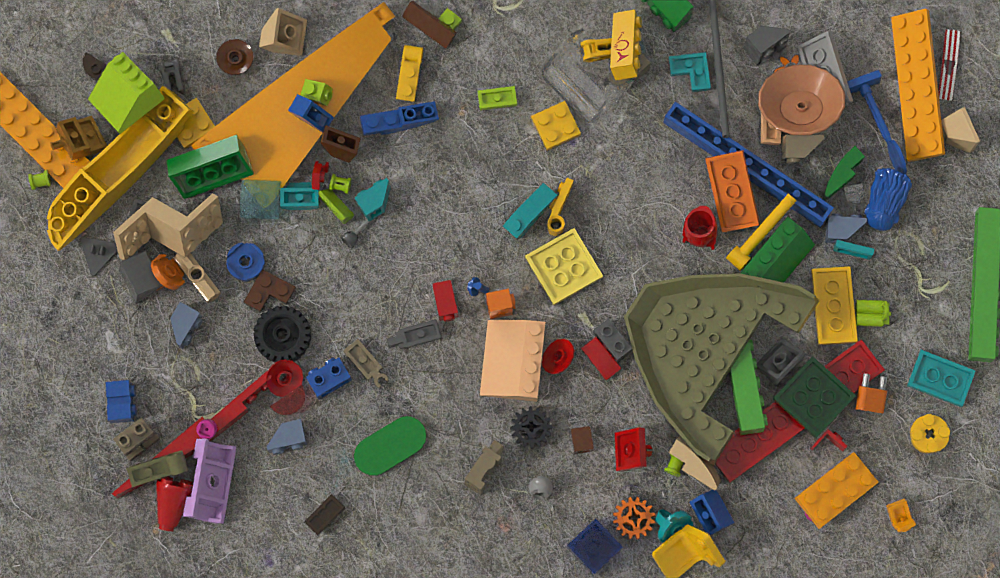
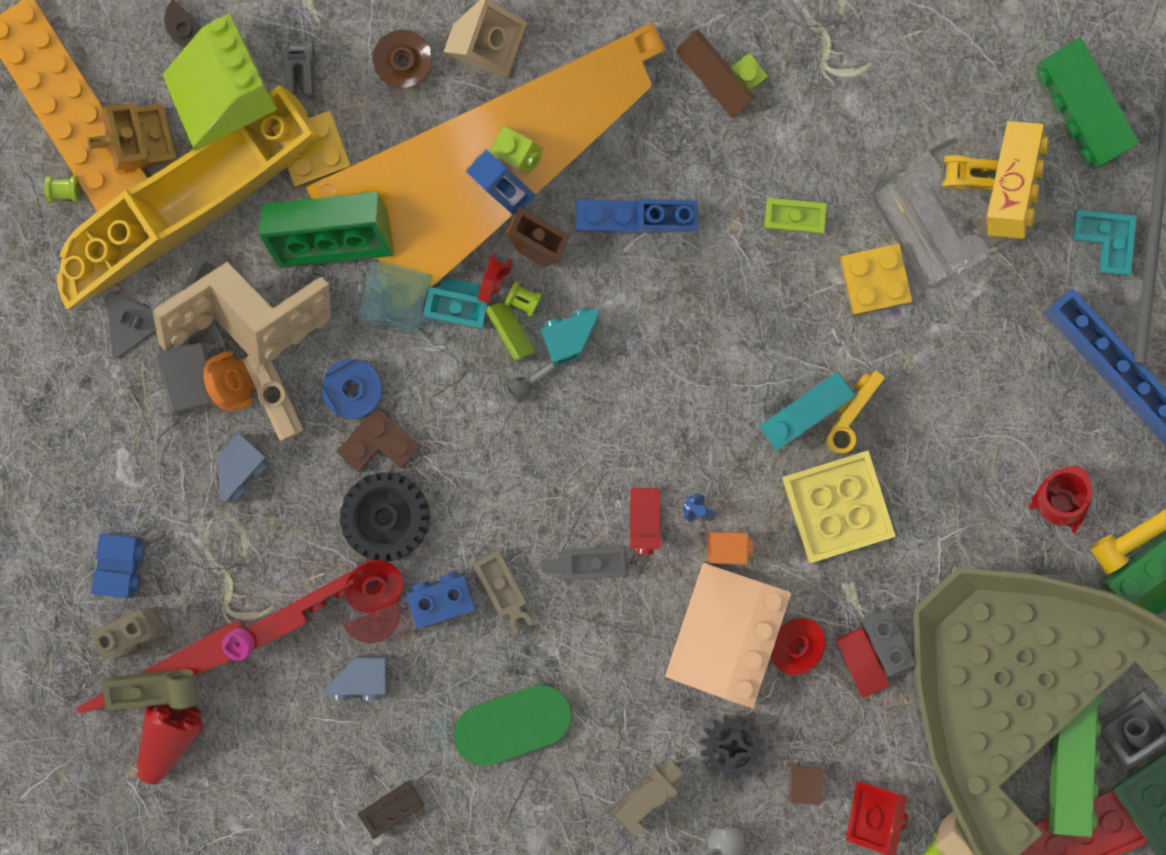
camera: 10 degrees right, 10 degrees up
lavender piece [183,439,236,524] -> none
yellow plate [396,45,423,102] -> none
orange plate [705,150,760,233] -> none

